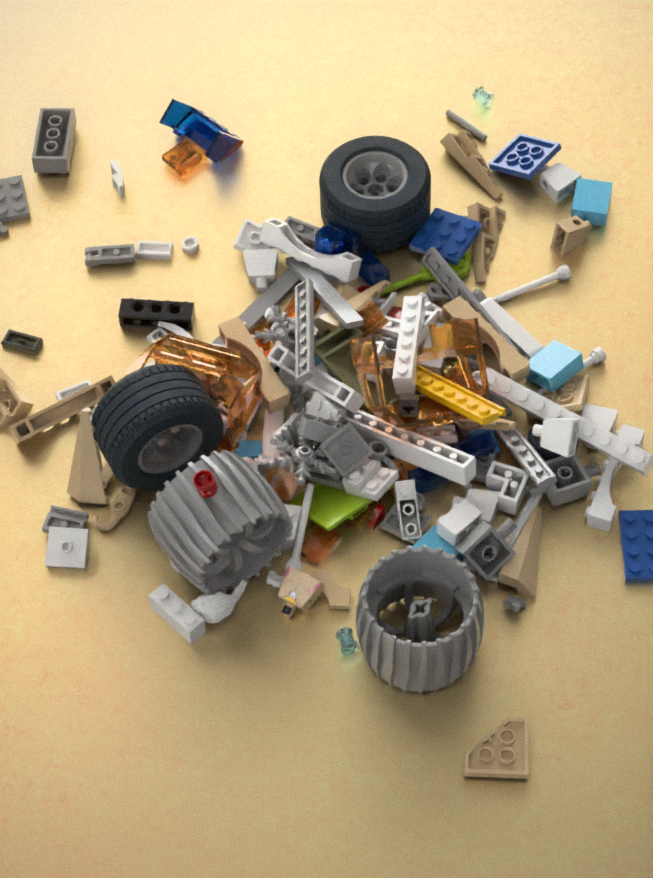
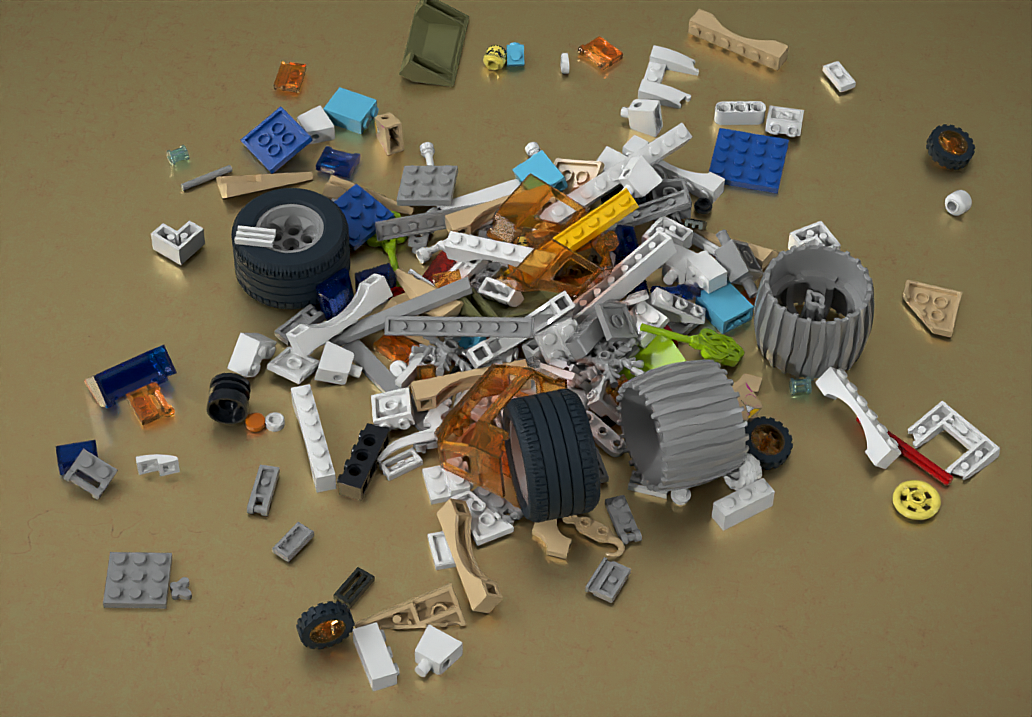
camera: 80 degrees left, 5 degrees down
light grey brick [31,108,77,173] -> none
white plate [45,526,90,569] -> none
tan wedge [67,407,109,504] -> none
white tile [135,240,173,260] -> none
red wheel [193,470,218,498] -> none
none -> clear blue brick [55,440,98,475]
none -> light grey plate [63,448,118,500]
none -> white brick [151,220,205,265]
none -> black wheel [206,373,251,424]
none -> white brick [227,333,277,377]
none -> white tile [234,225,276,248]
none -> orange tile [245,413,265,432]
none -> light grey plate [272,522,314,562]
none -> clear orange plate [274,61,306,93]
none -> white arch [291,384,336,493]
none -> clear blue plate [316,146,361,178]
none -> white plate [371,387,415,431]
none -> white tile [395,358,422,388]
none -> light grey plate [397,165,458,206]
none -> light grey plate [605,495,642,545]
none -> white piece [621,290,649,305]
none -> lime piece [640,323,745,367]
none -> clear blue plate [650,284,701,300]
none -> pearl dark grey tile [684,218,707,230]
none -> black plate [694,198,712,214]
none -> wheel [745,416,793,470]
none -> white brick [788,221,841,250]
none -> white arch [815,367,901,469]
none -> red axle [856,417,953,486]
none -> light yellow plate [893,480,941,520]
none -> white wedge [908,401,1000,480]

